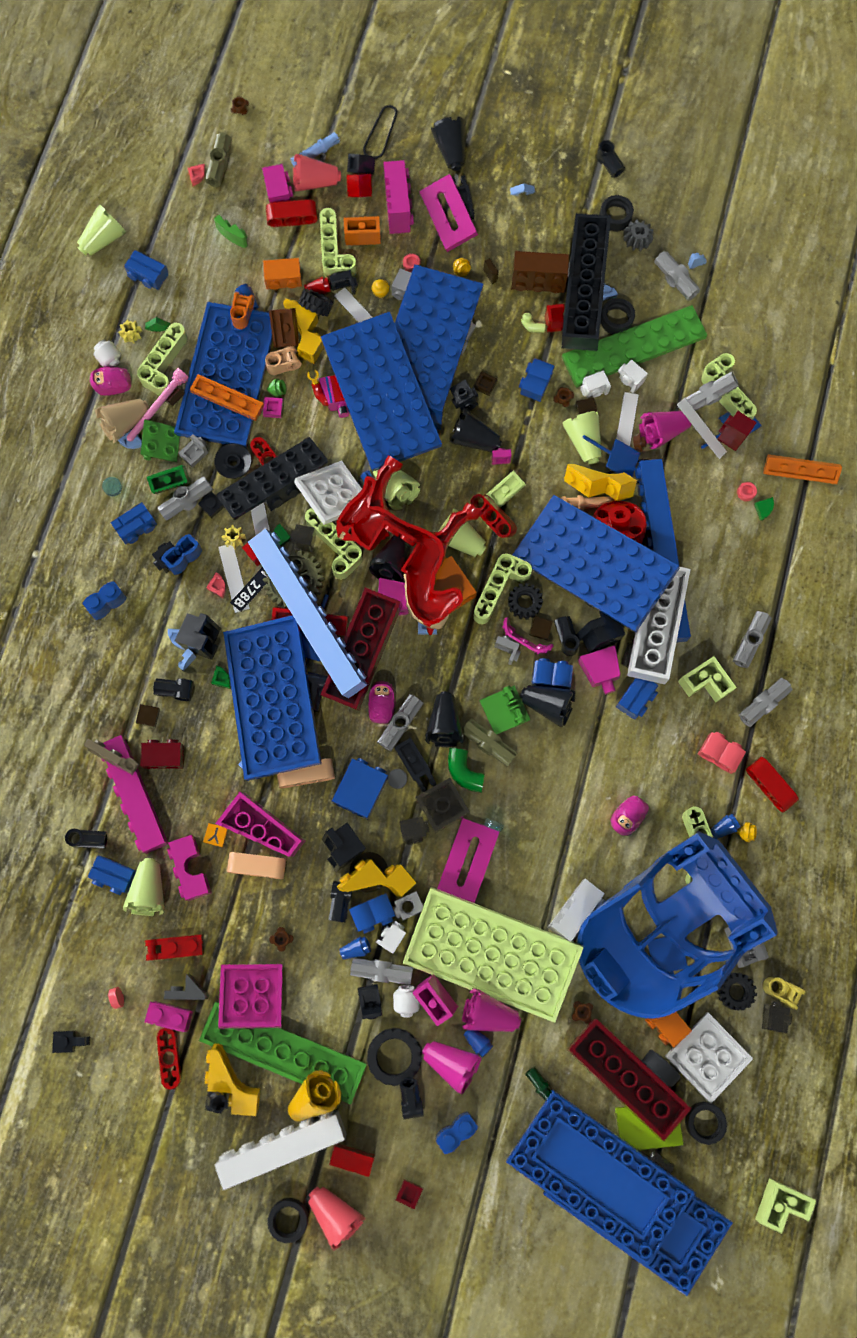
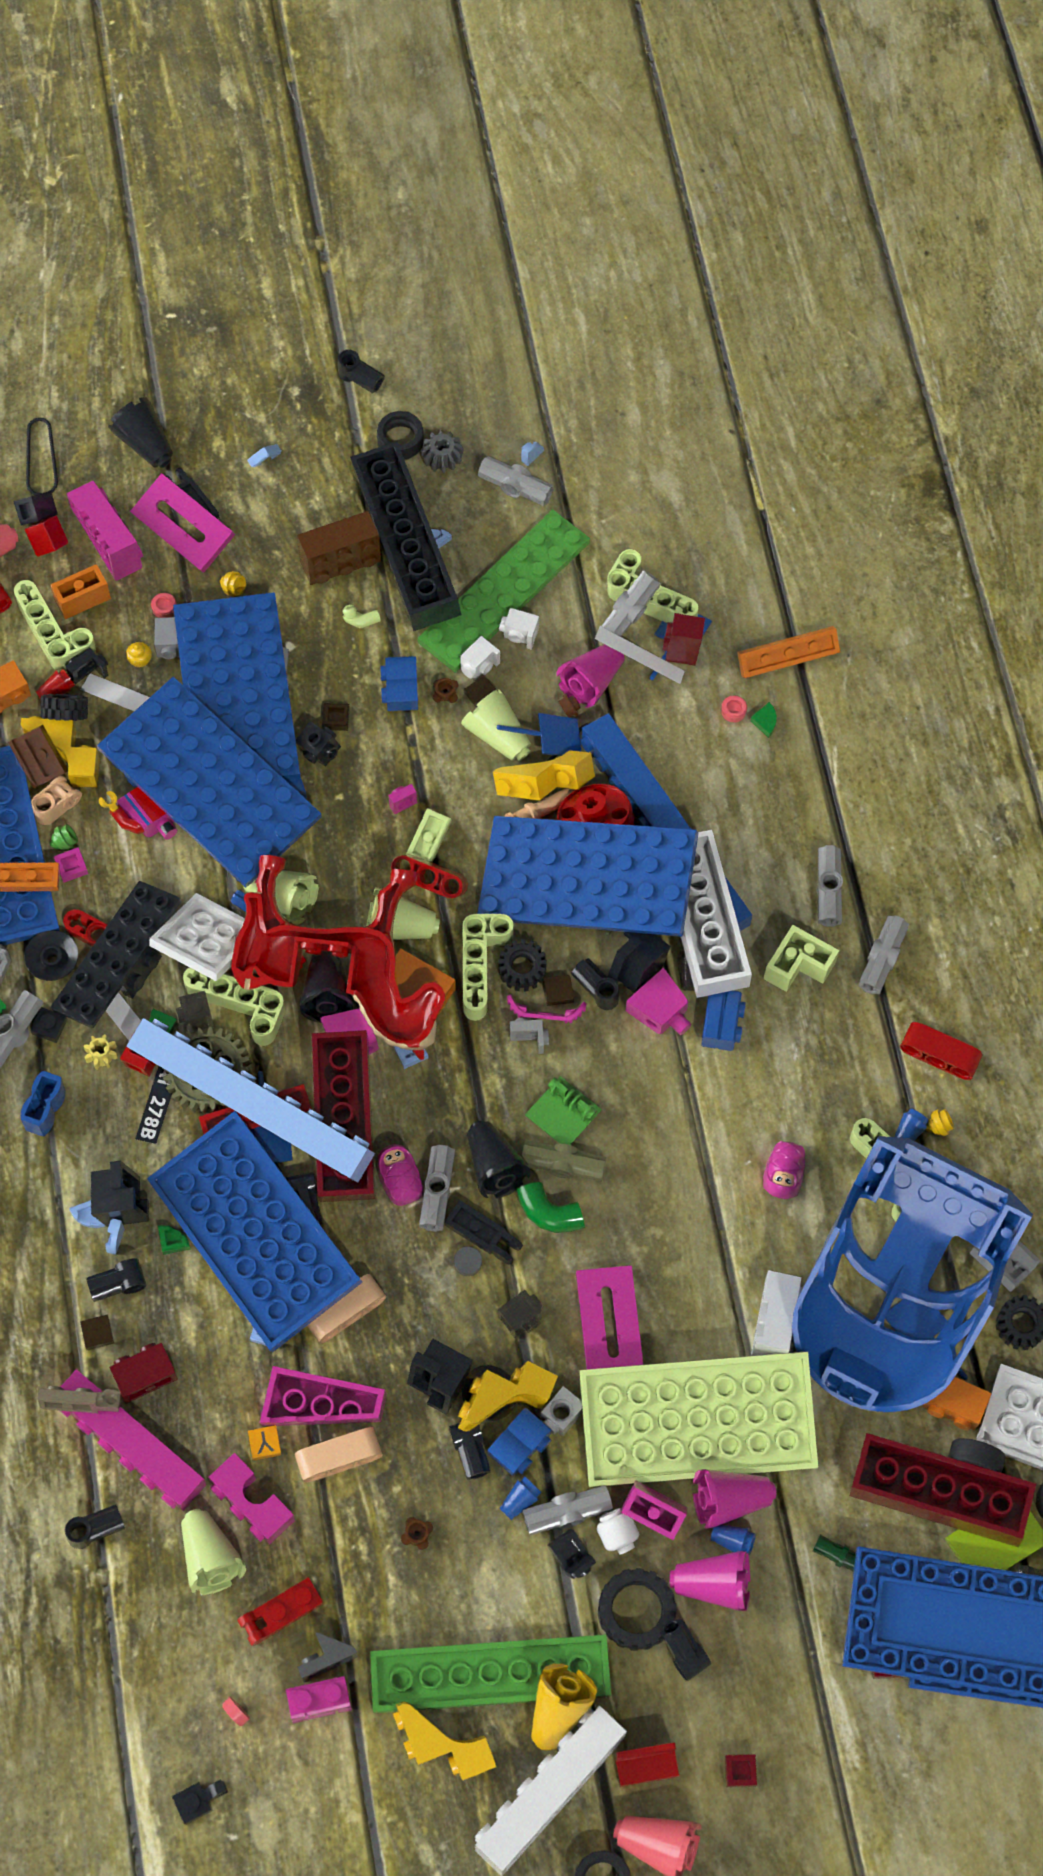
camera: 25 degrees left, 10 degrees down
blue brick [88,855,136,895] -> none
black bracket [152,541,175,574] -> none
red beam [157,1028,182,1090] -> none
black piece [205,1092,228,1114] -> none
coral tile [206,572,226,598] -> none
white sticker [218,545,250,613] -> none
dark pink plate [218,964,282,1029] -> none
blue brick [332,758,388,820] -> none
white brick [376,921,406,954] -> none
clear smoke brick [415,778,470,834] -> none
blue brick [435,1112,478,1154] -> none
black cone [449,409,502,452] -> none
dark brown tile [483,258,499,284] -> none
clear light blue tile [484,818,504,832] -> none
black cone [520,685,576,727] -> none
blue brick [531,658,573,689] -> none
red panel [545,304,565,332] -> none
reddish brown plate [572,1001,593,1024] -> none
black tyre [600,298,635,335] -> none
white sticker [616,392,639,447] -> none
coral brick [698,732,746,774] -> none

